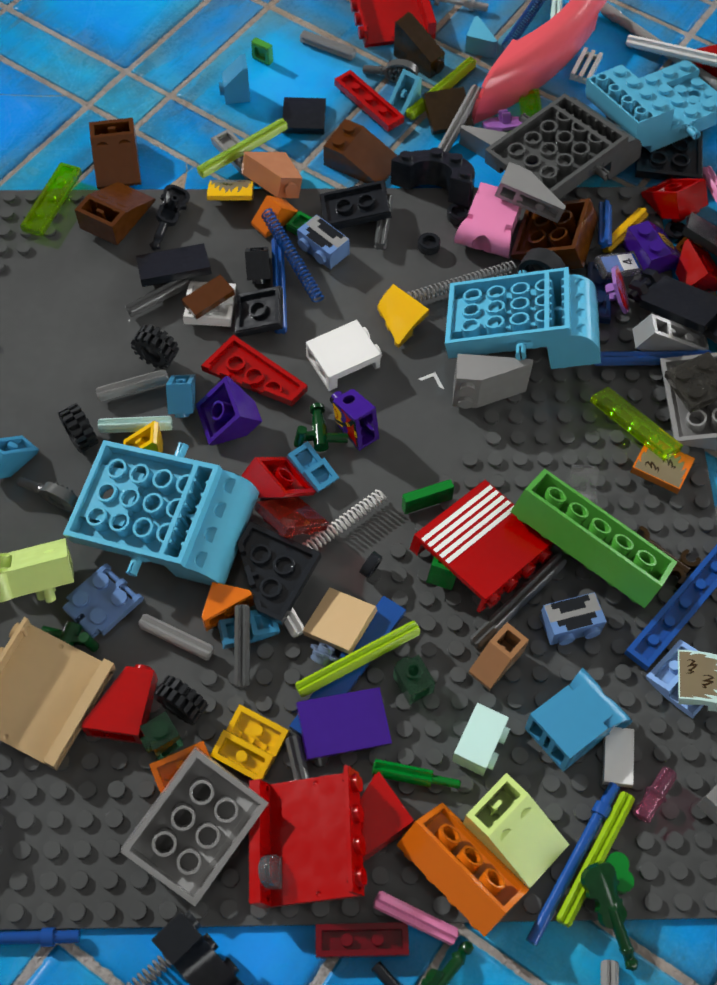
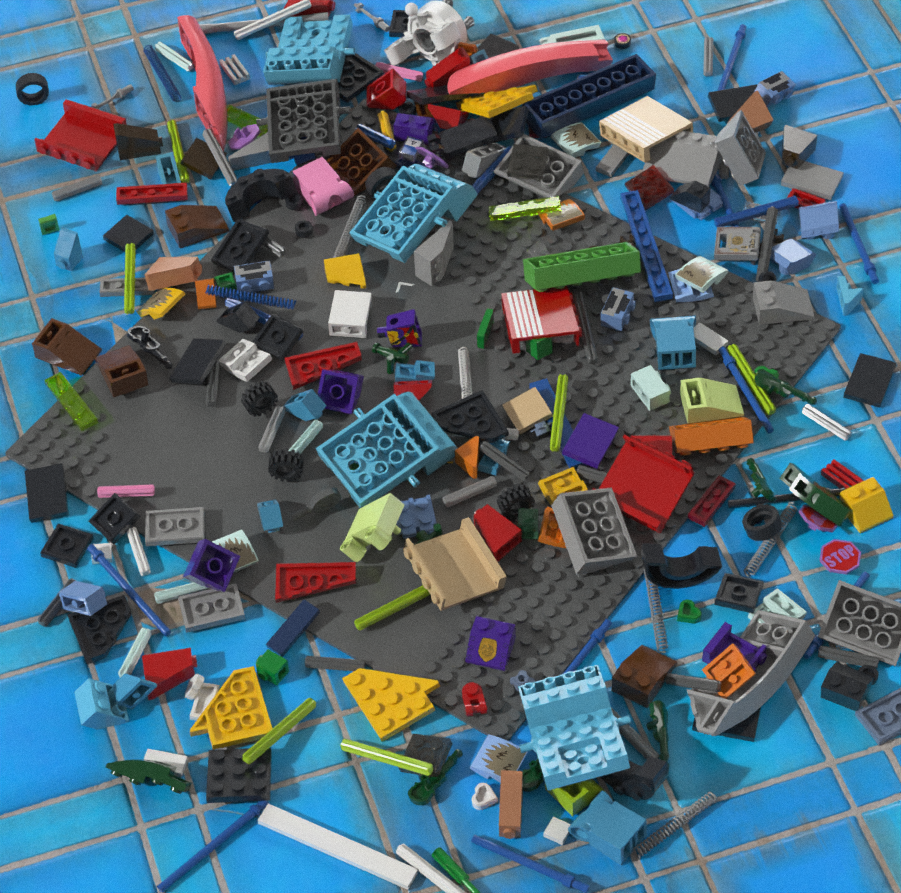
camera: 50 degrees left, 10 degrees down
yellow slope [123,421,163,453] -> none
reddish brown tile [182,274,235,320] -> none
clear red tile [254,496,329,538] -> none
clear light blue tile [258,854,282,890] -> none
black tile [359,551,383,578] -> none
dark grey piece [363,59,419,83] -> none
green axle [372,759,461,789] -> none
bright pink axle [373,891,459,945] -> none
clear green brick [393,655,435,705] -> none
medium azure slope [465,16,498,59] -> none
medium nougat slope [468,622,529,691] -> none
light grey slope [495,162,566,223] -> none
clear pink axle [633,766,677,824] -> none

